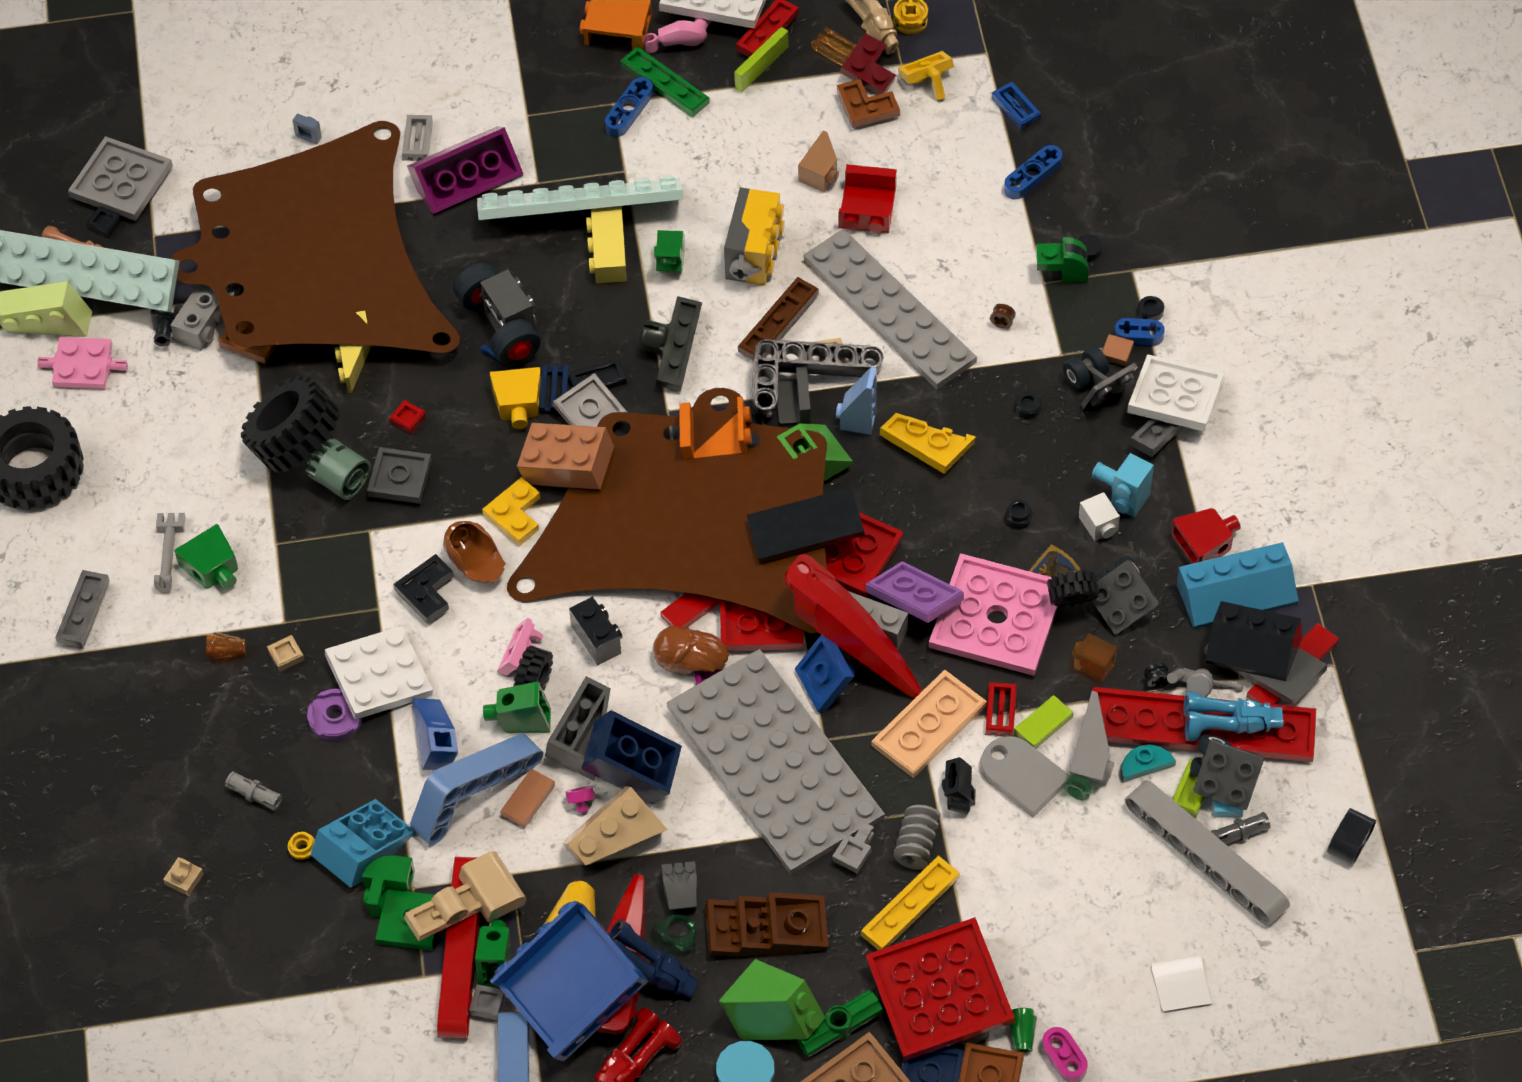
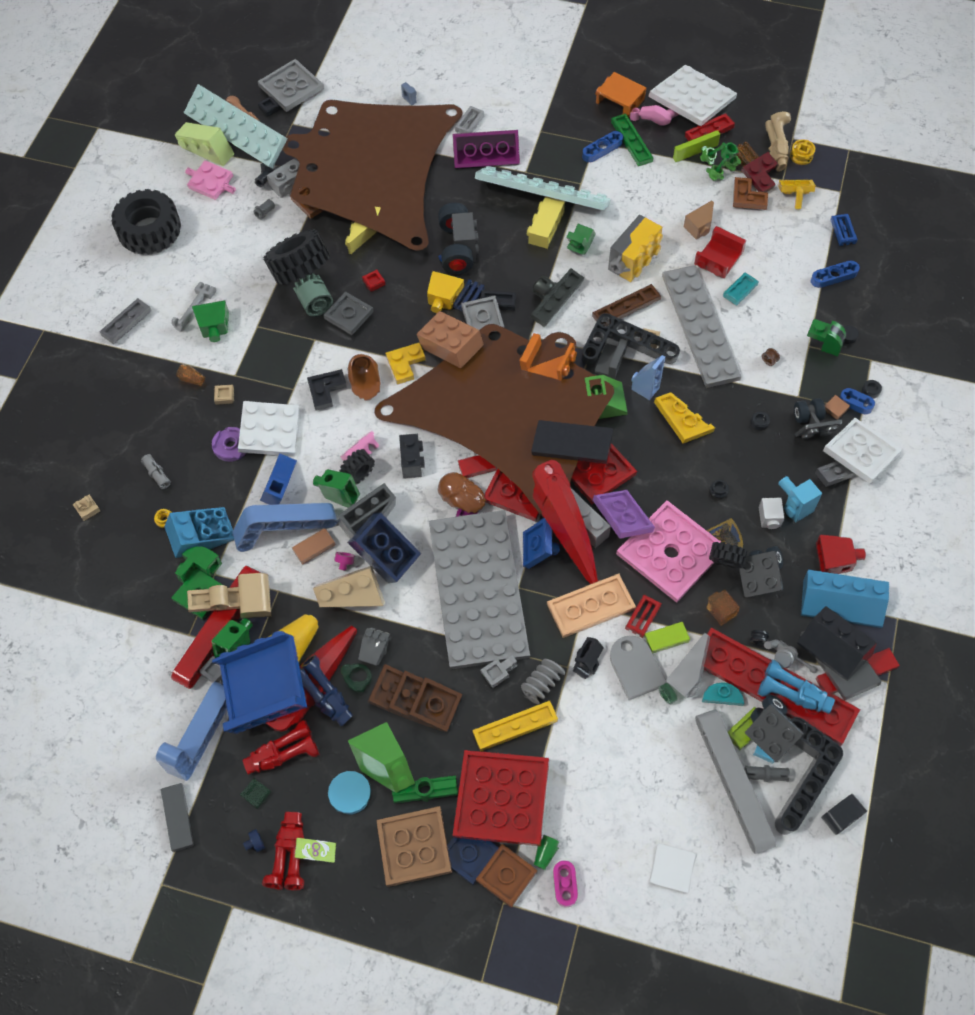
camera: 25 degrees right, 5 degrees up
none -> dark grey pin [253,199,275,219]
none -> plant [700,142,741,181]
none -> teal plate [723,272,759,306]
none -> black beam [775,717,843,835]

